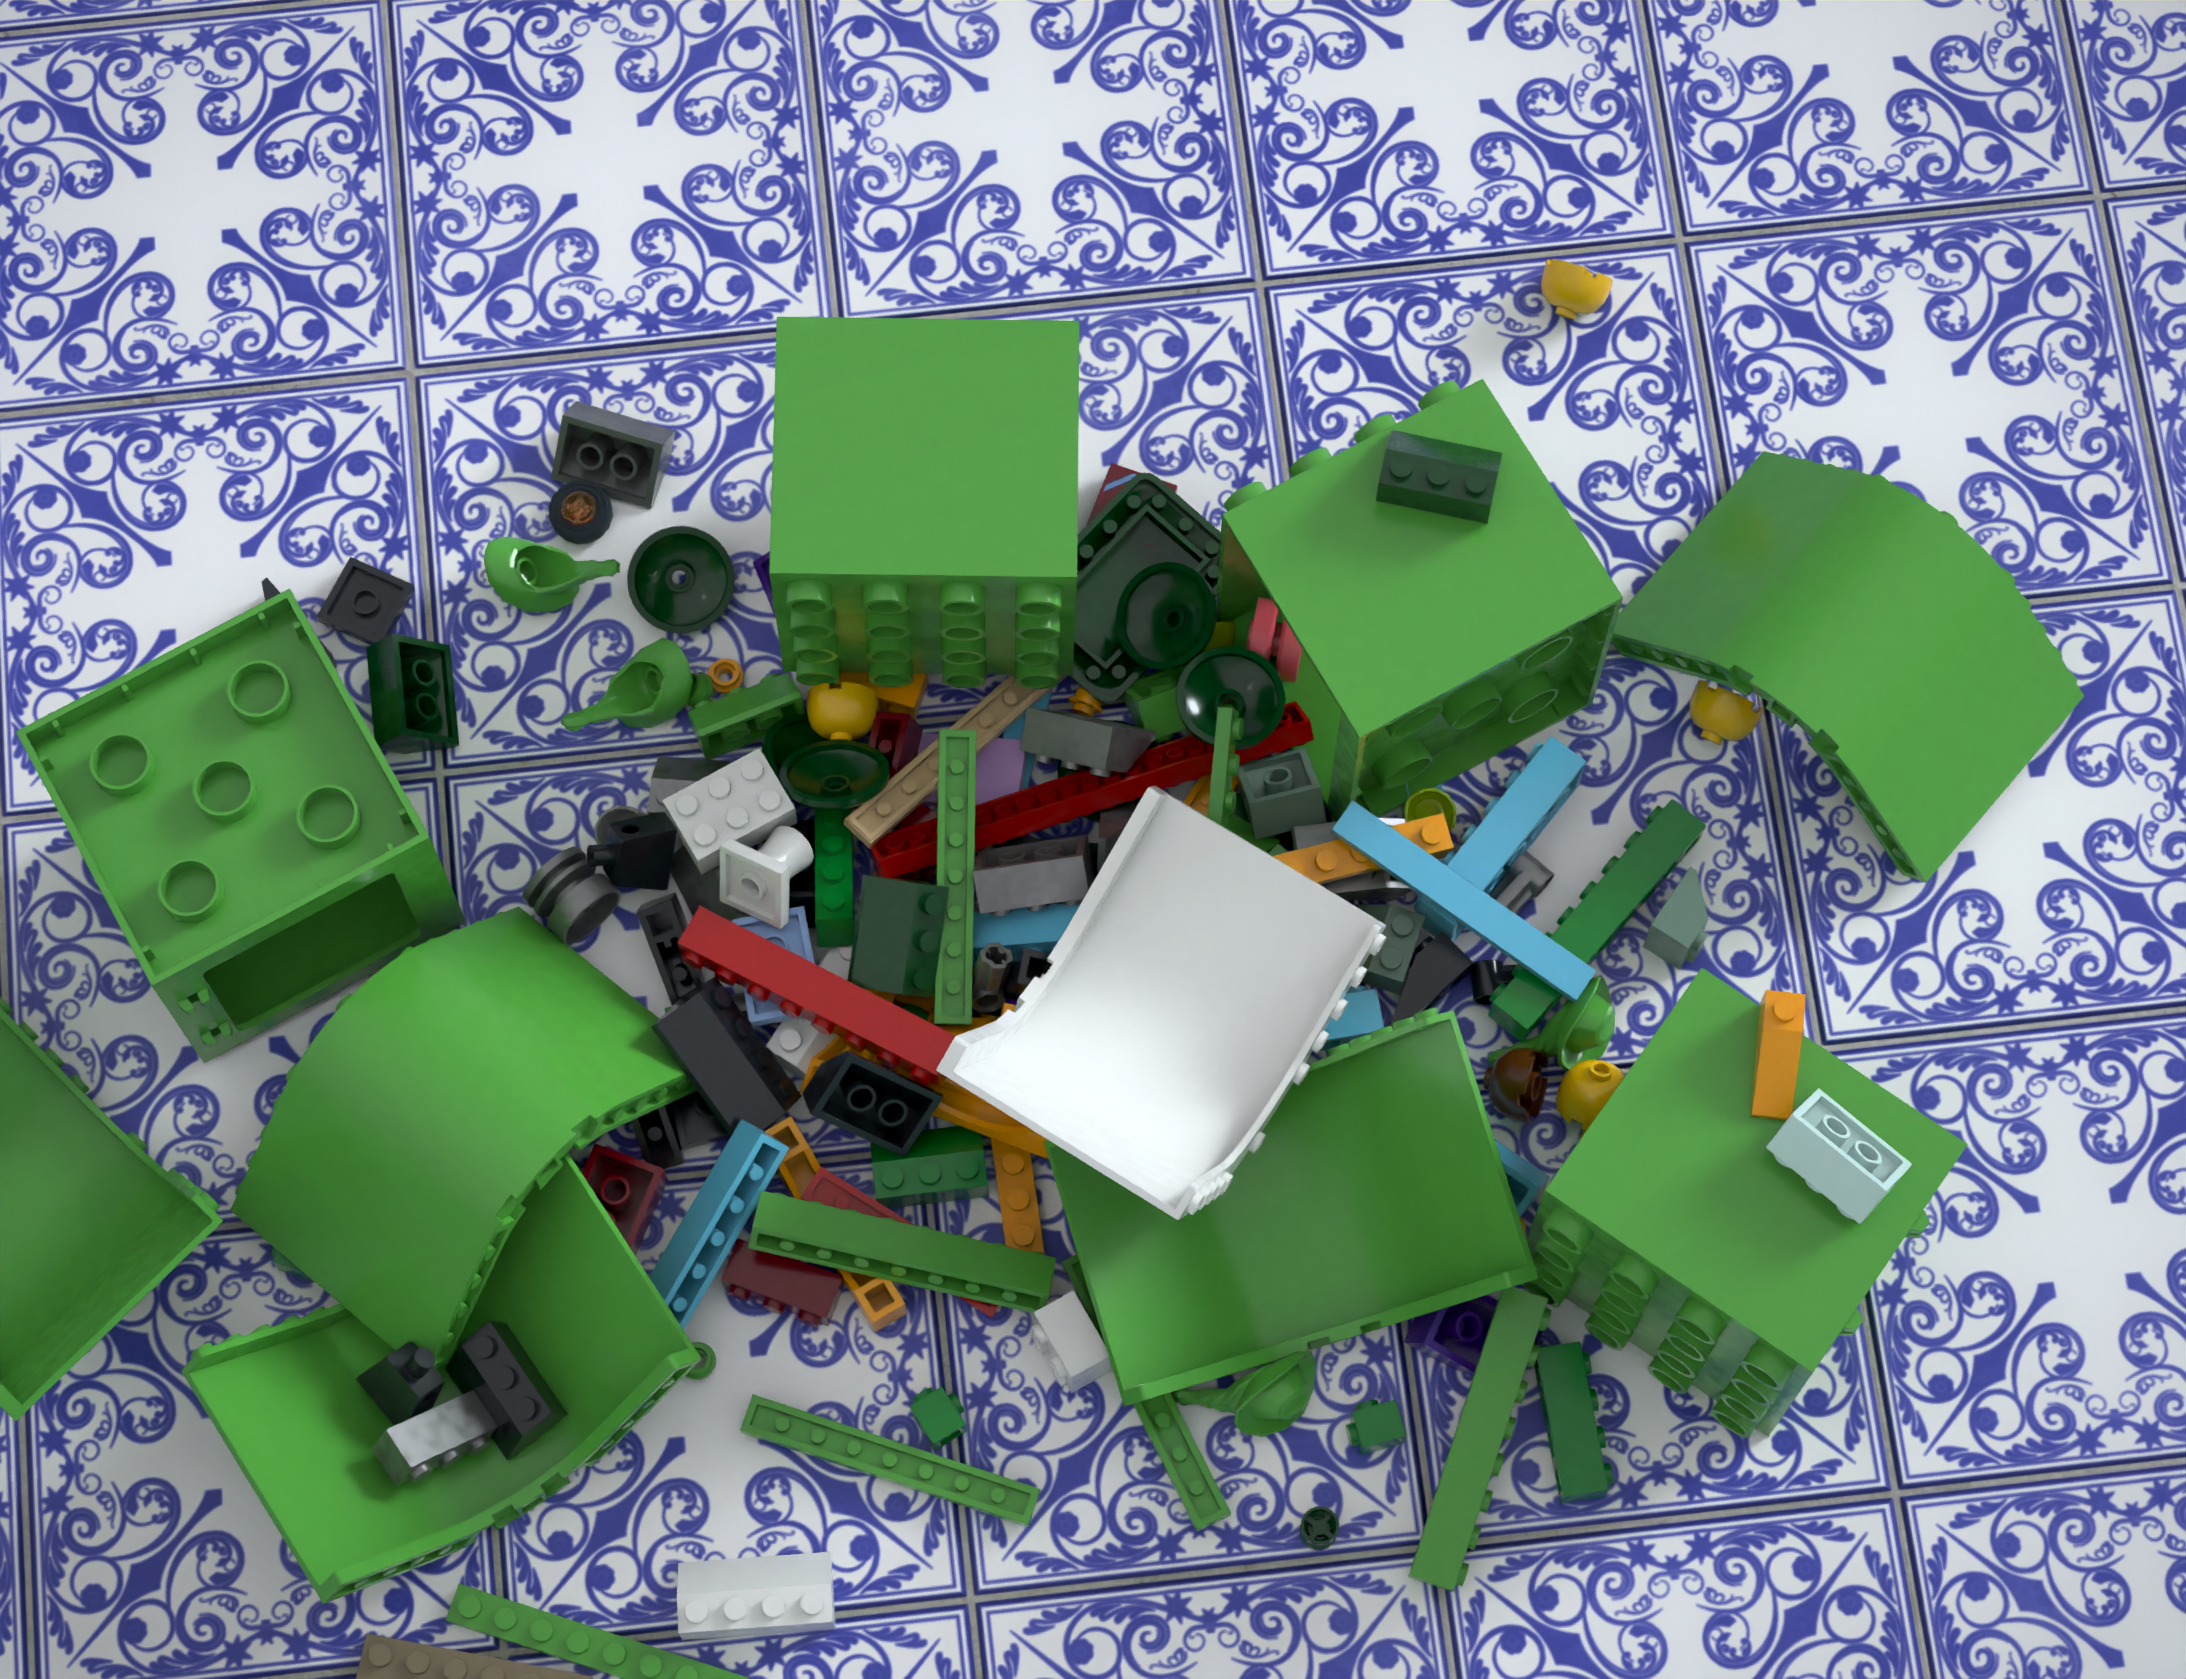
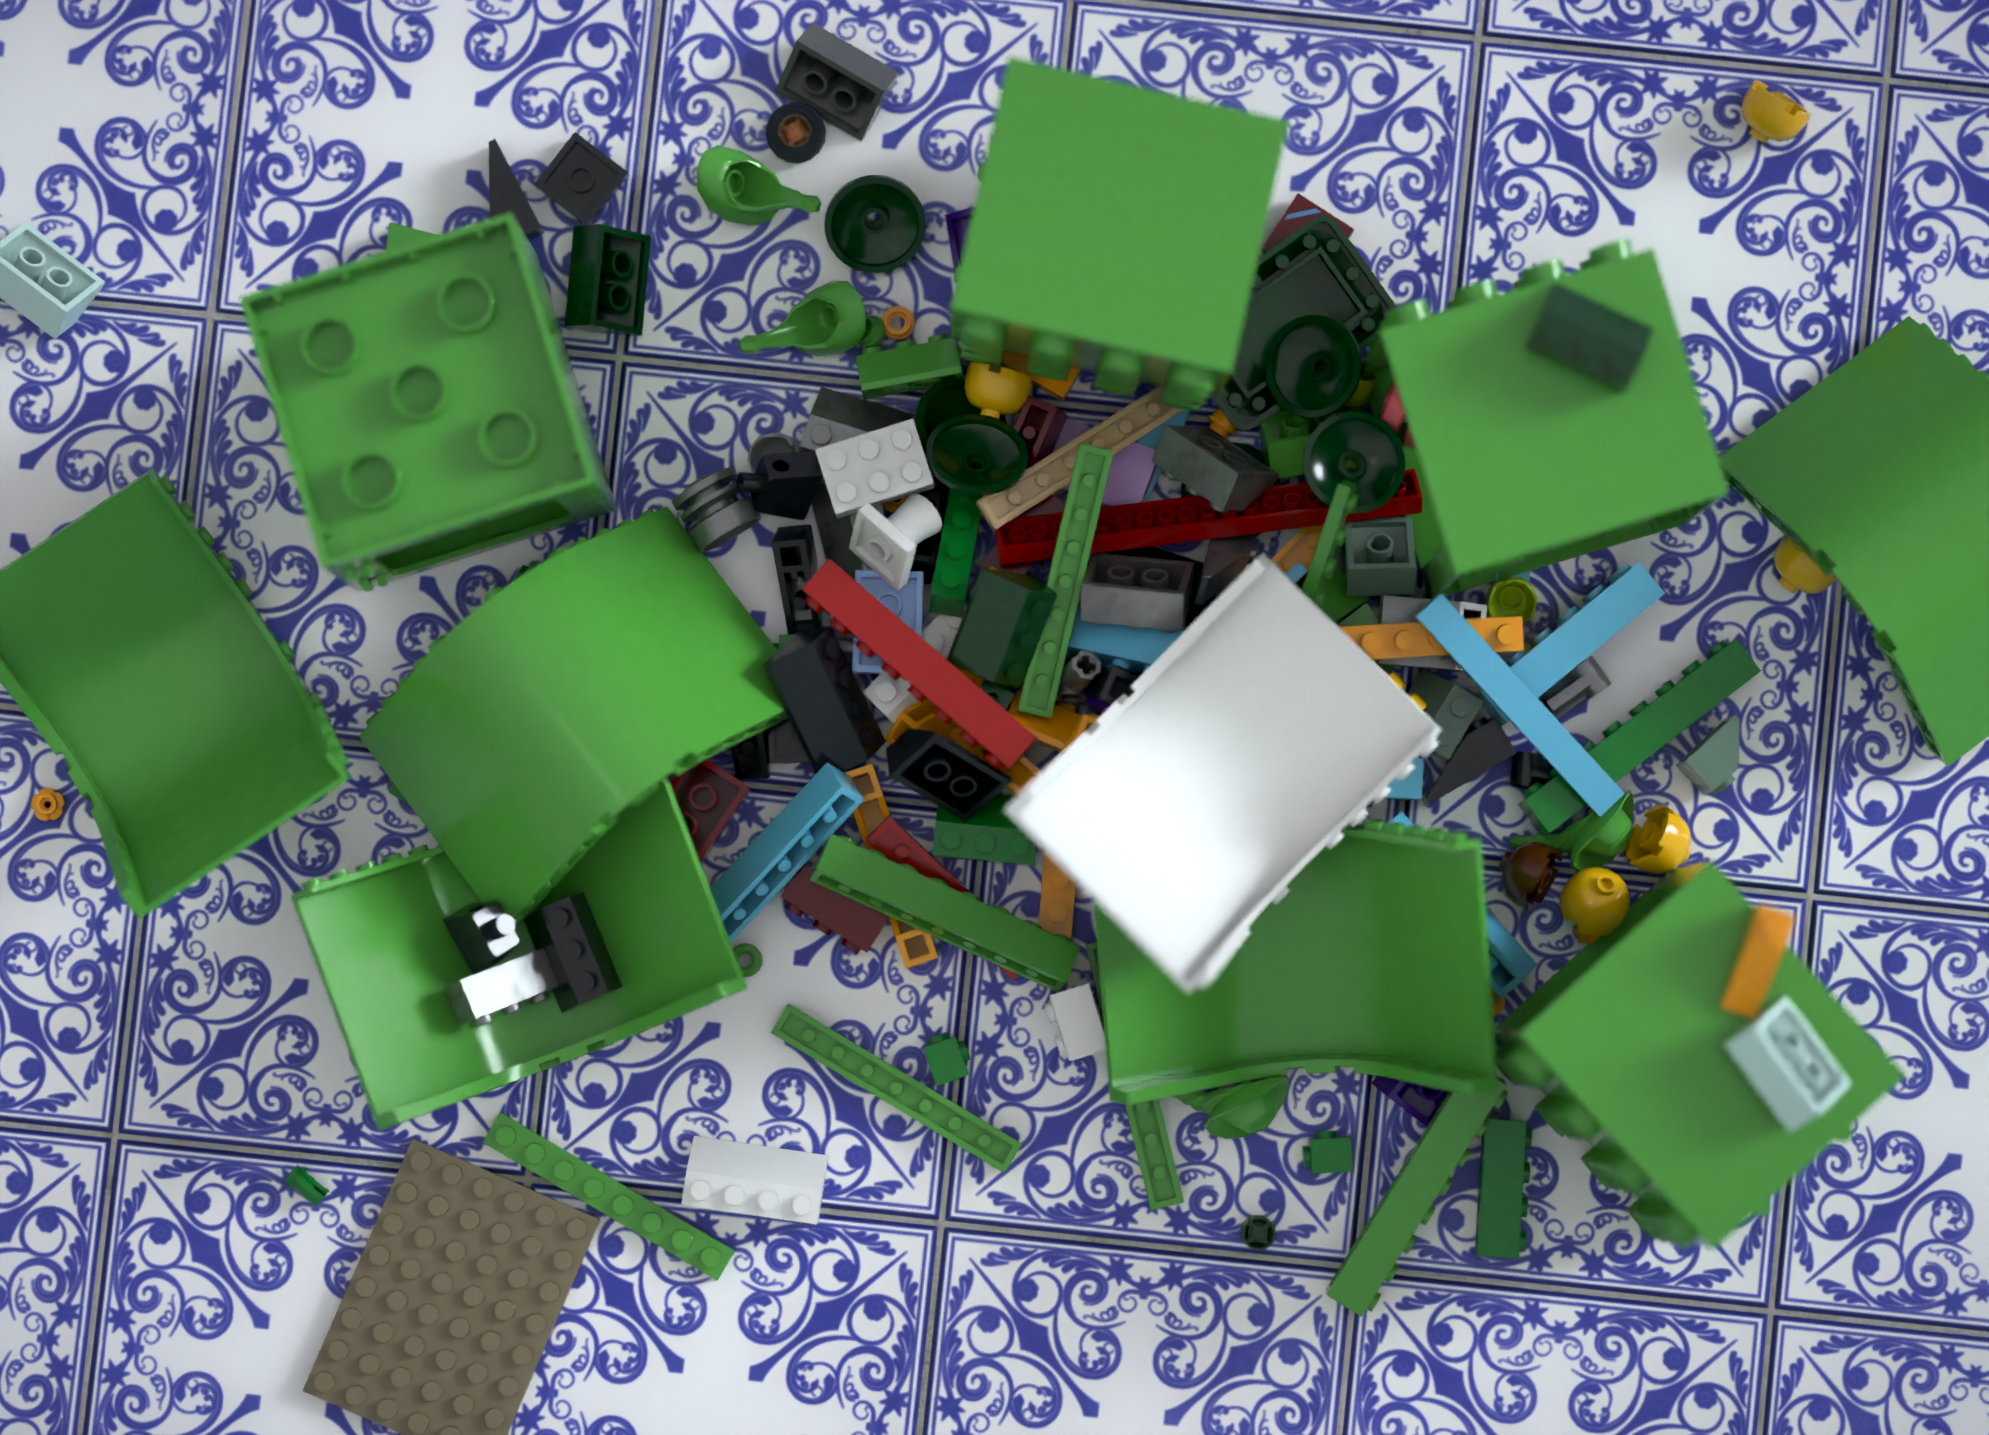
camera: 15 degrees right, 15 degrees up
none -> yellow cylinder [1625,804,1691,874]

